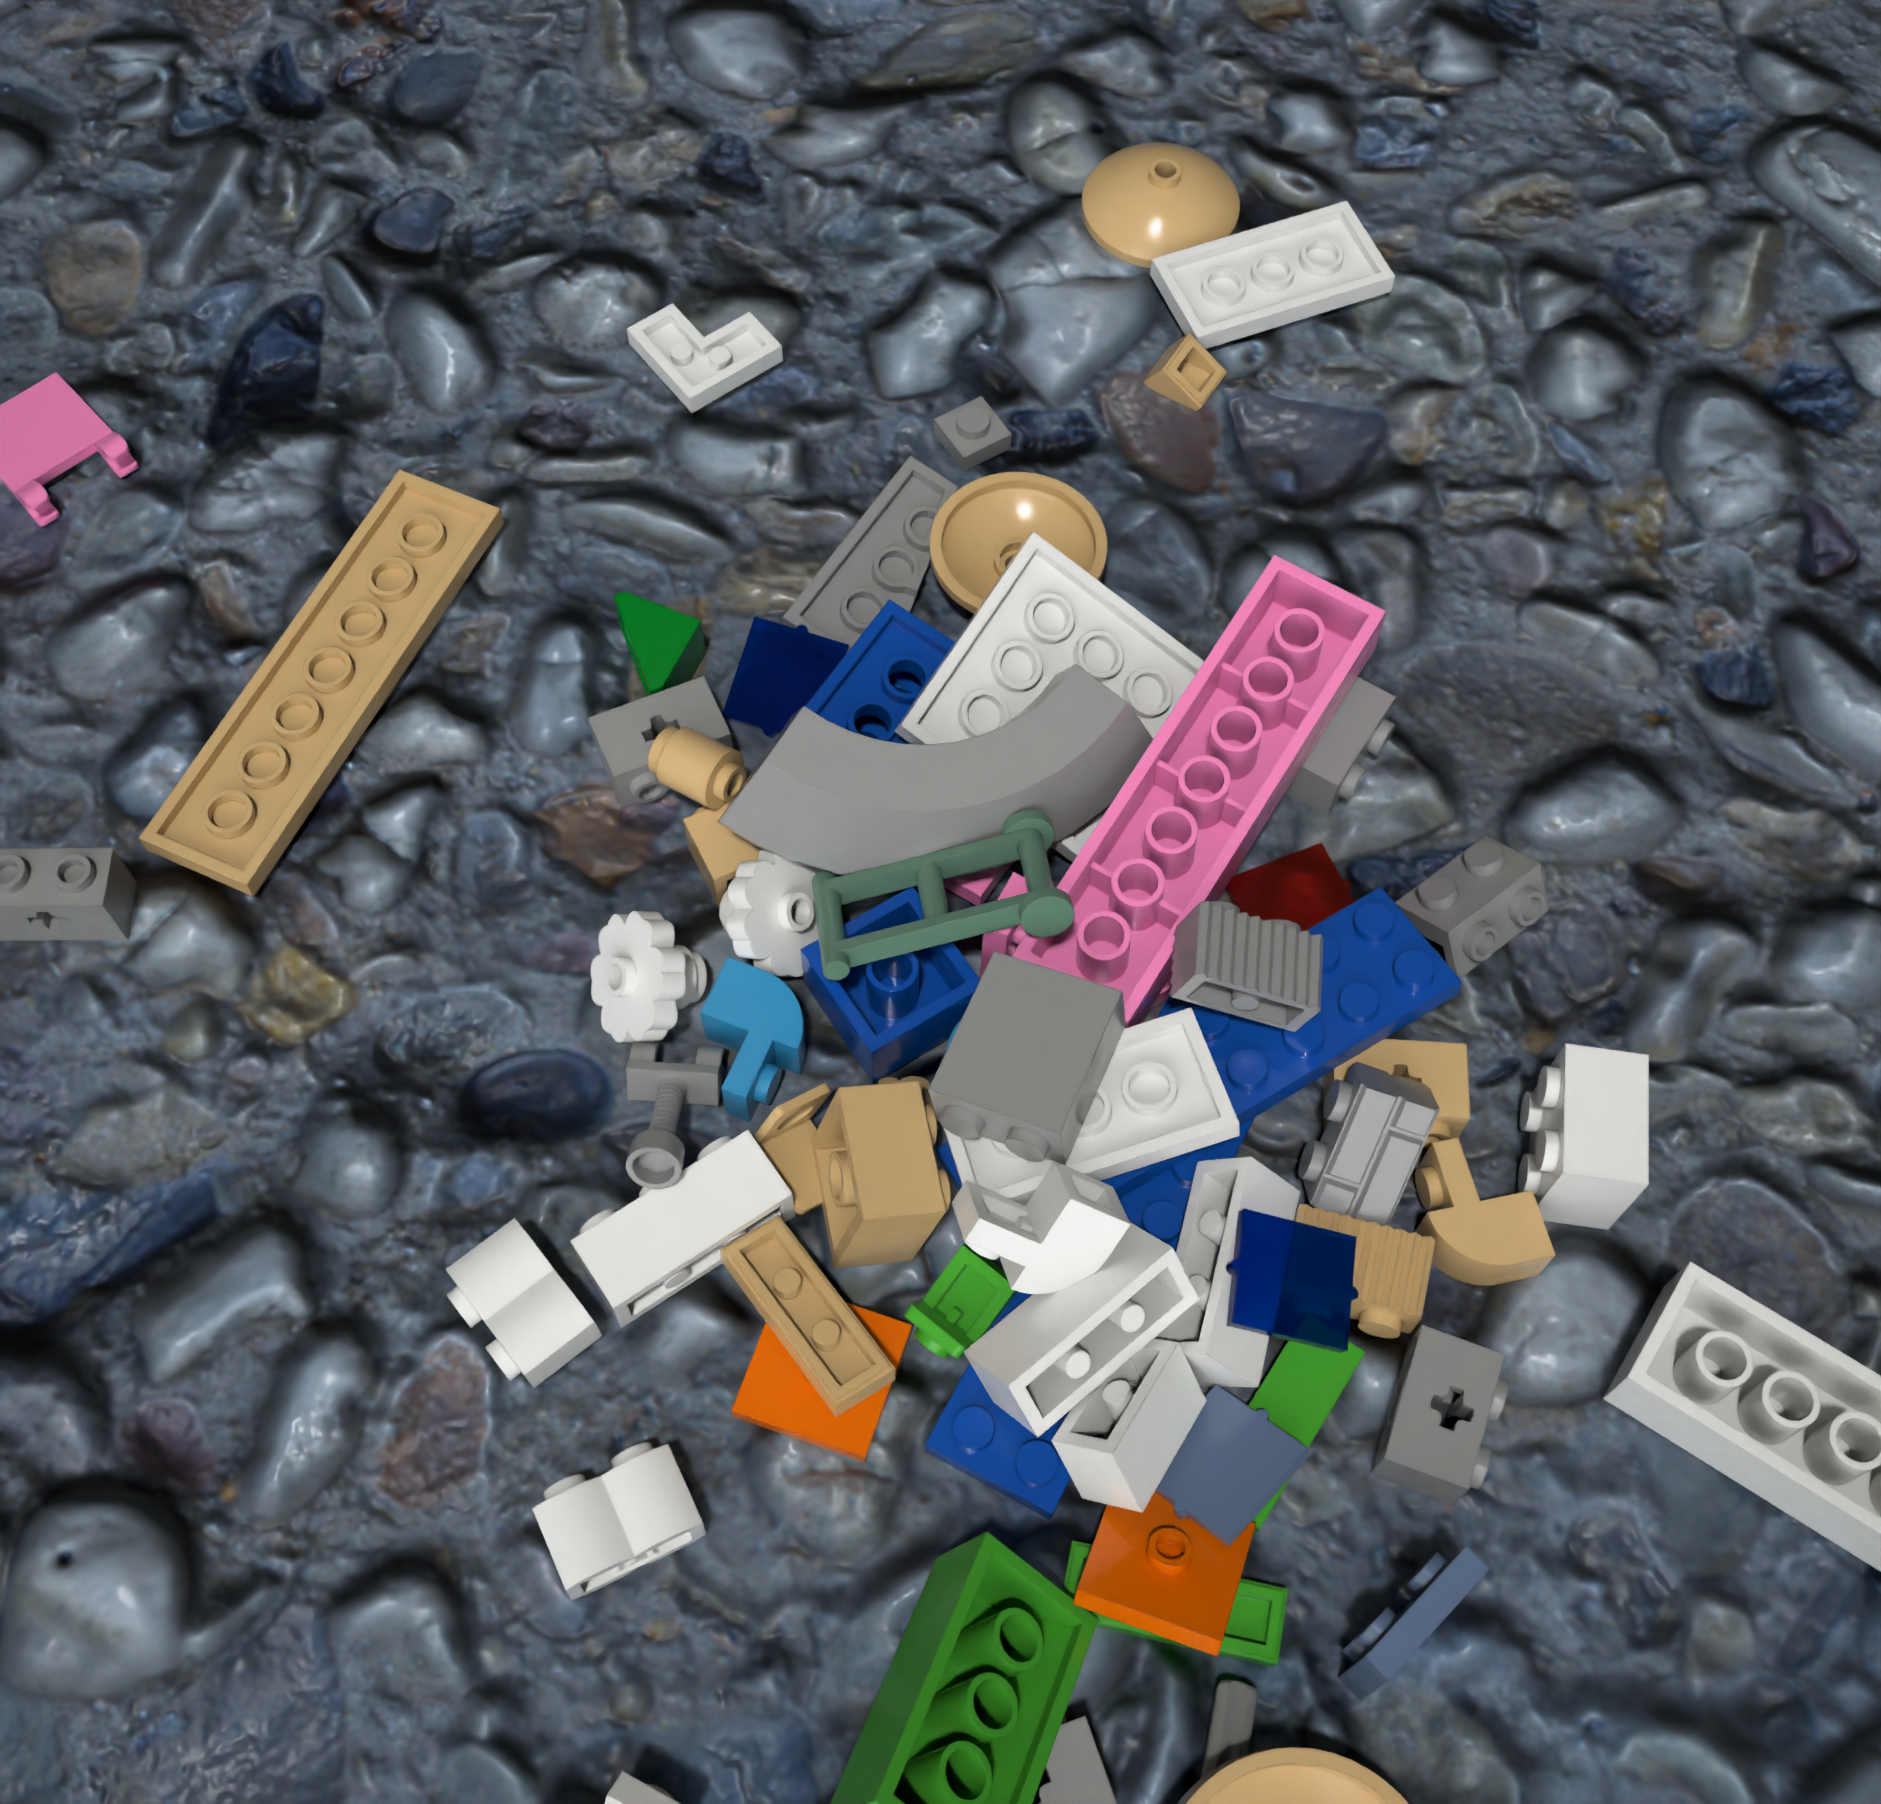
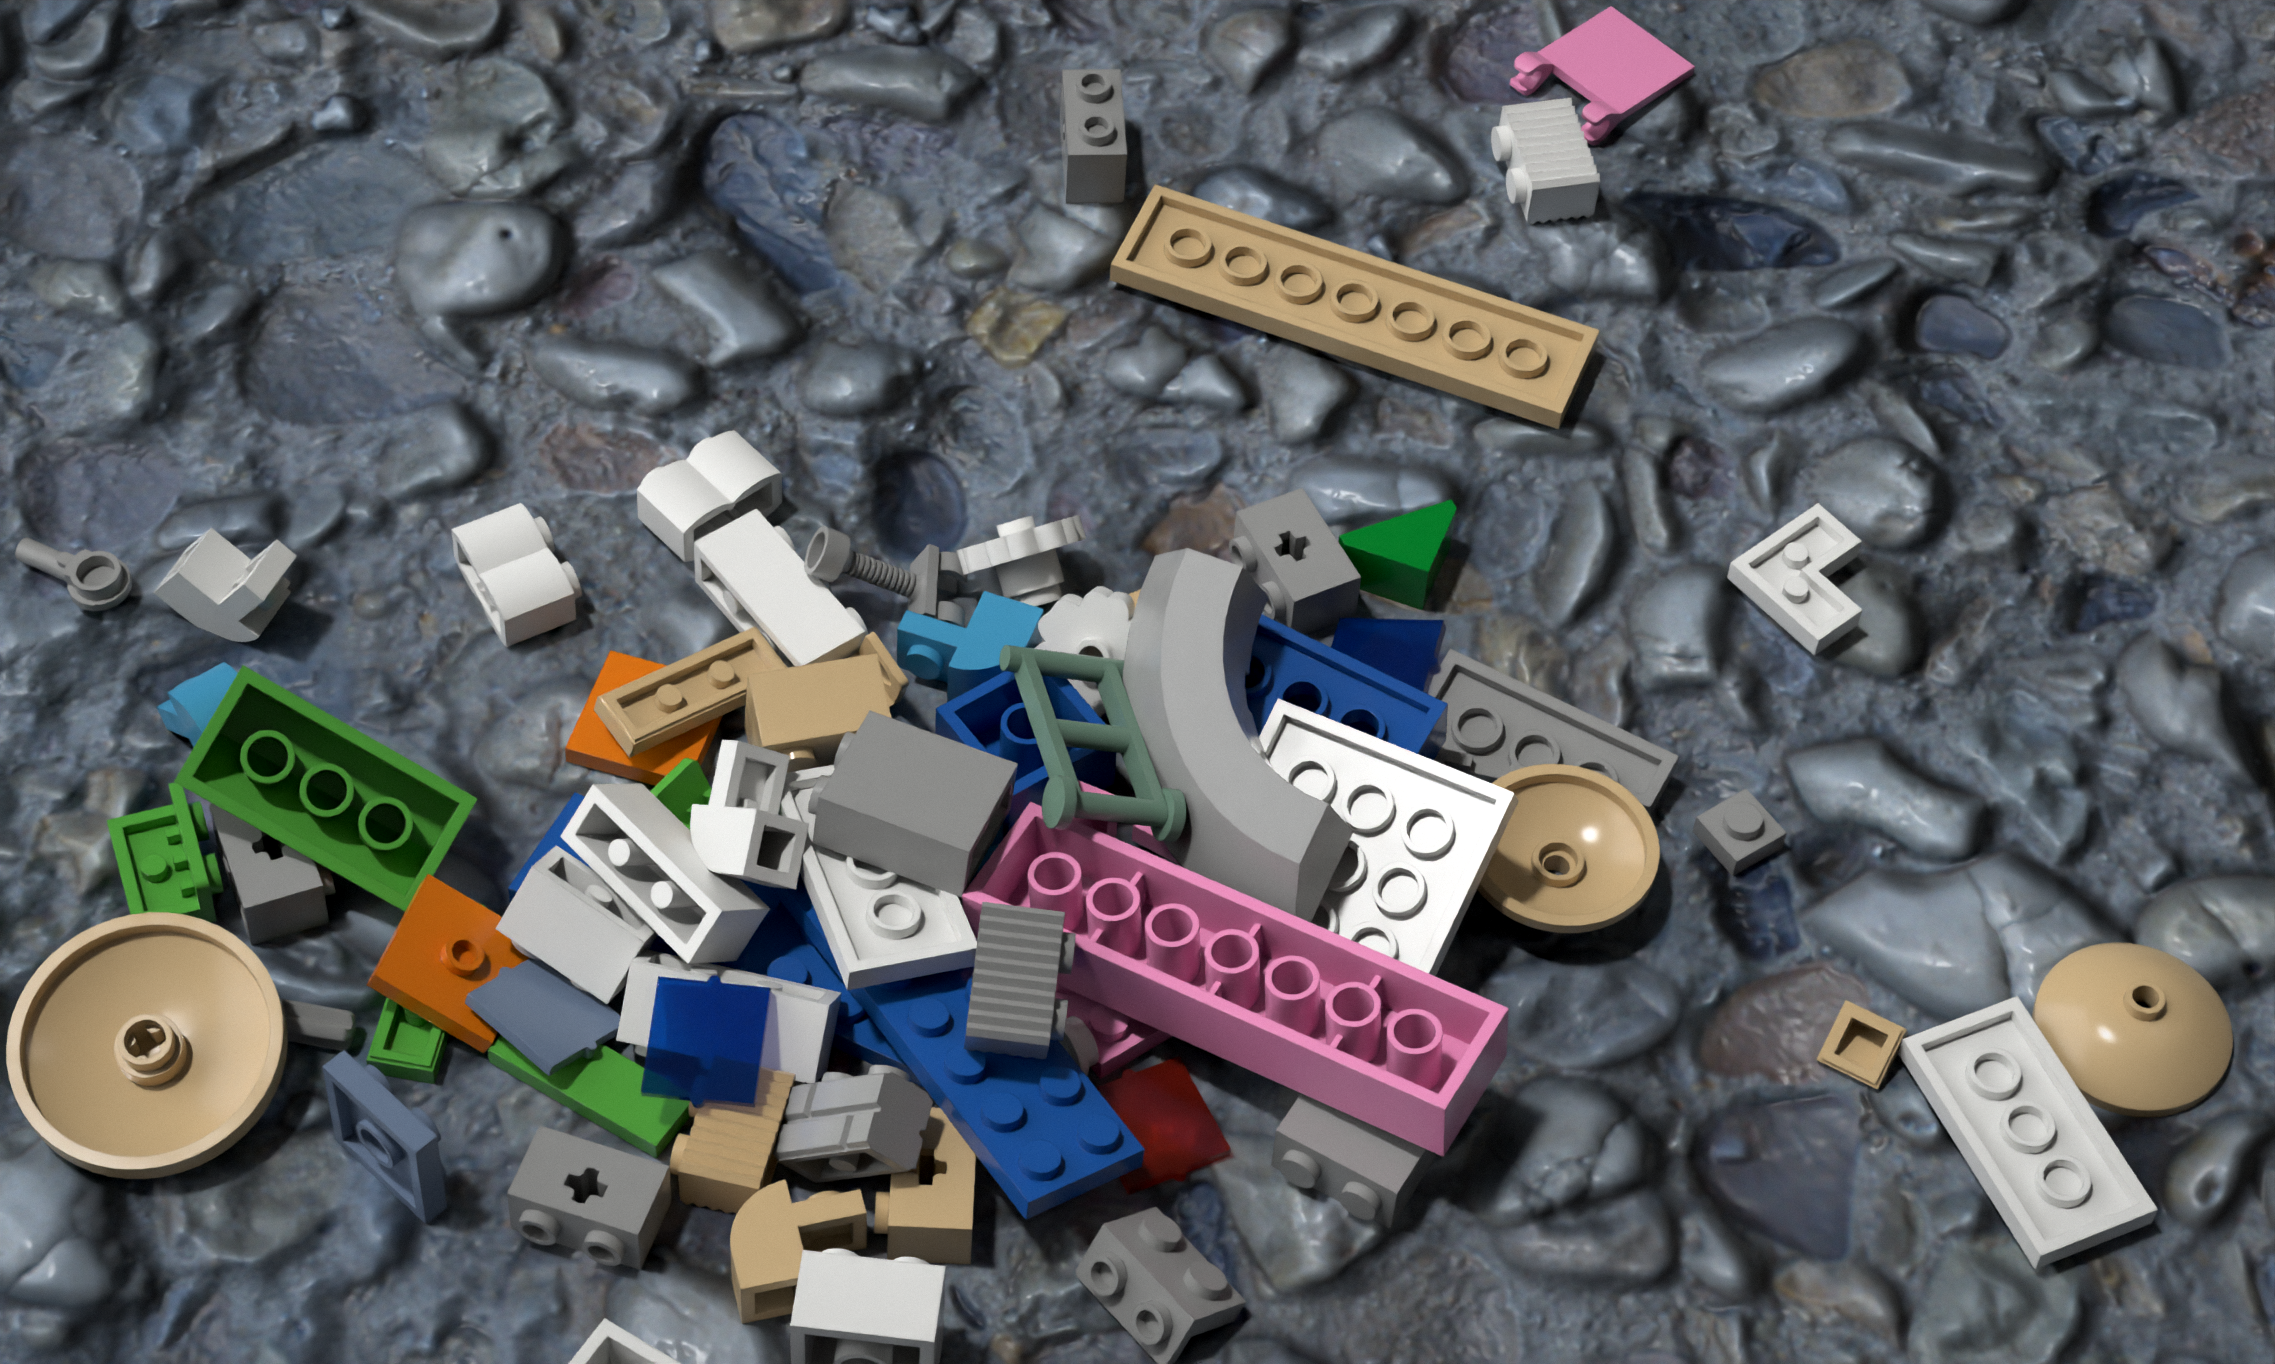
camera: 85 degrees right, 10 degrees down
tan brick [648,726,746,809] -> none
none -> white brick [1491,98,1600,225]

